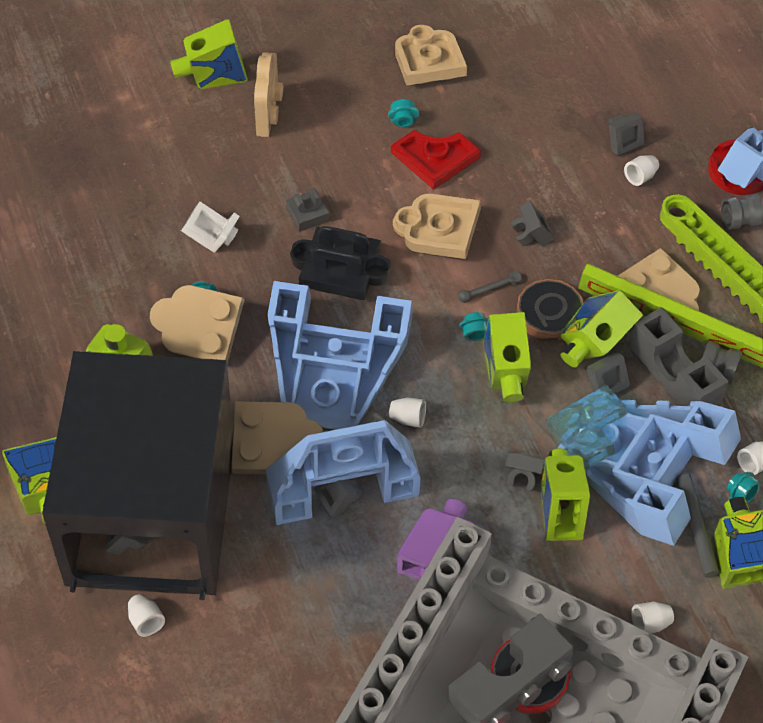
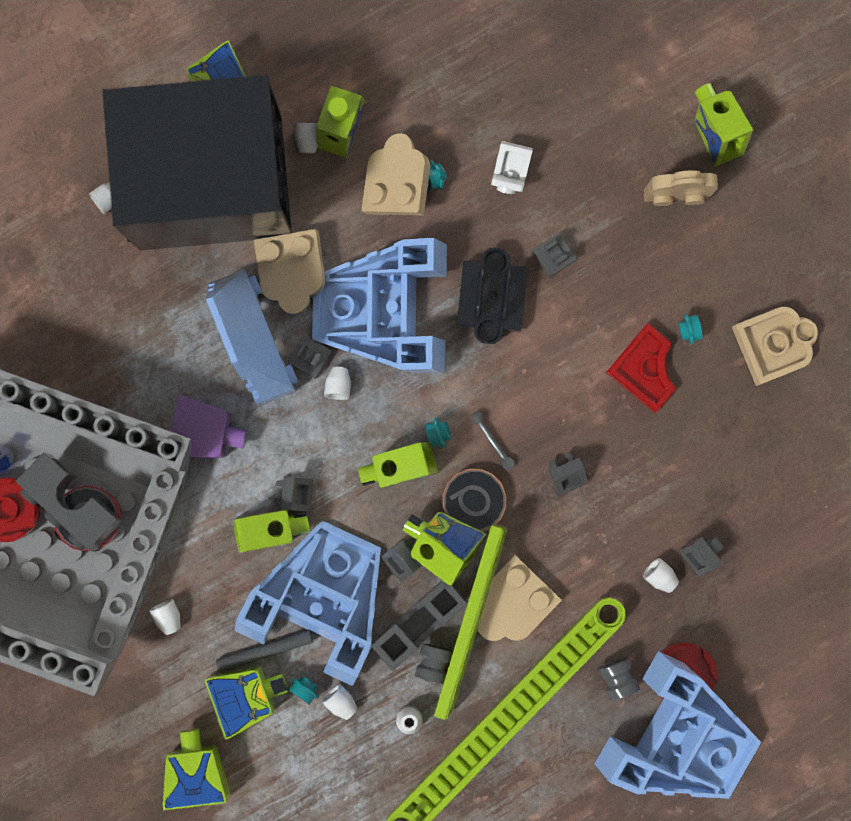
camera: 80 degrees right, 30 degrees up
tan plate [393,194,481,259] -> none
clear light blue plate [546,385,627,470] -> none

